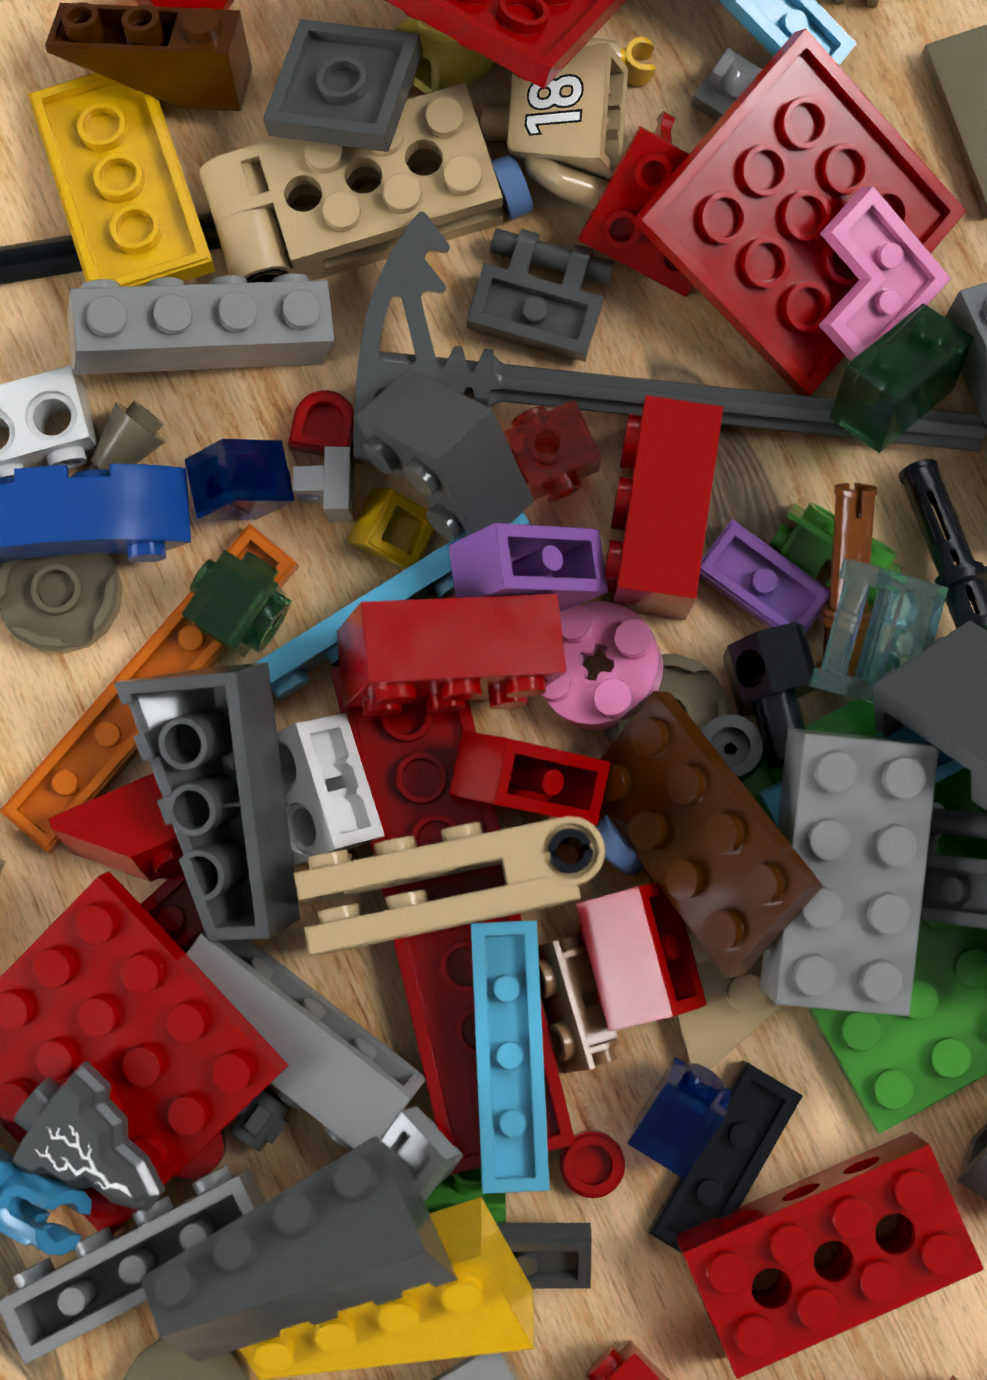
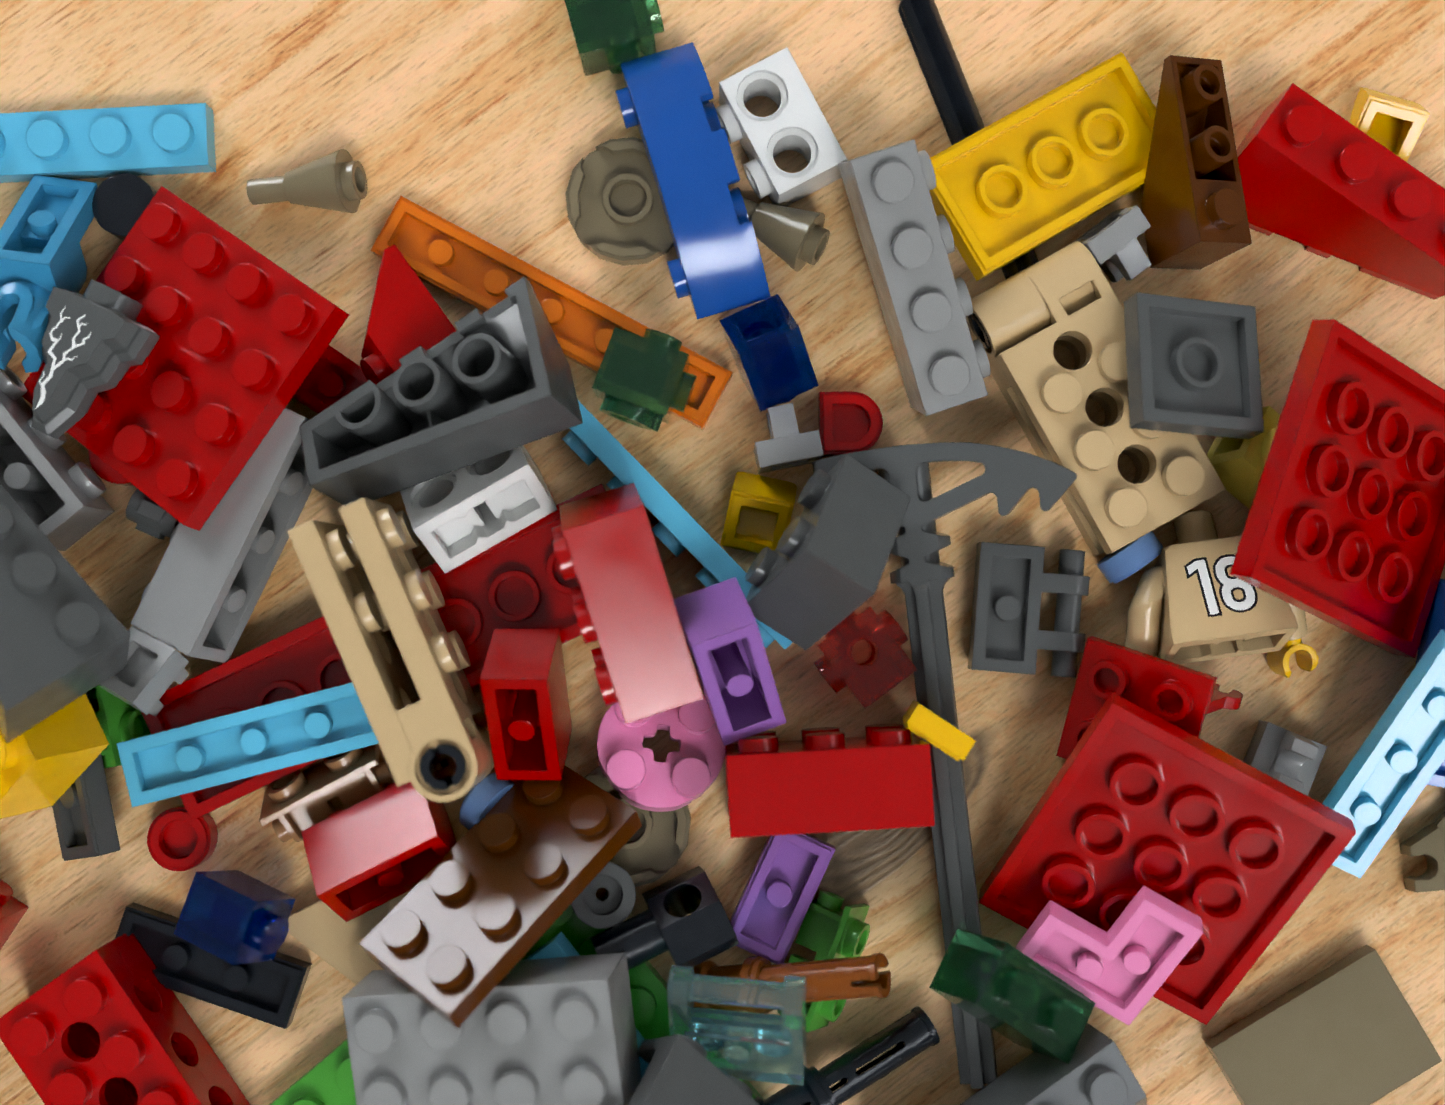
camera: 70 degrees right, 5 degrees up
none -> yellow tile [902,700,976,761]
none -> light grey tile [1074,205,1152,283]

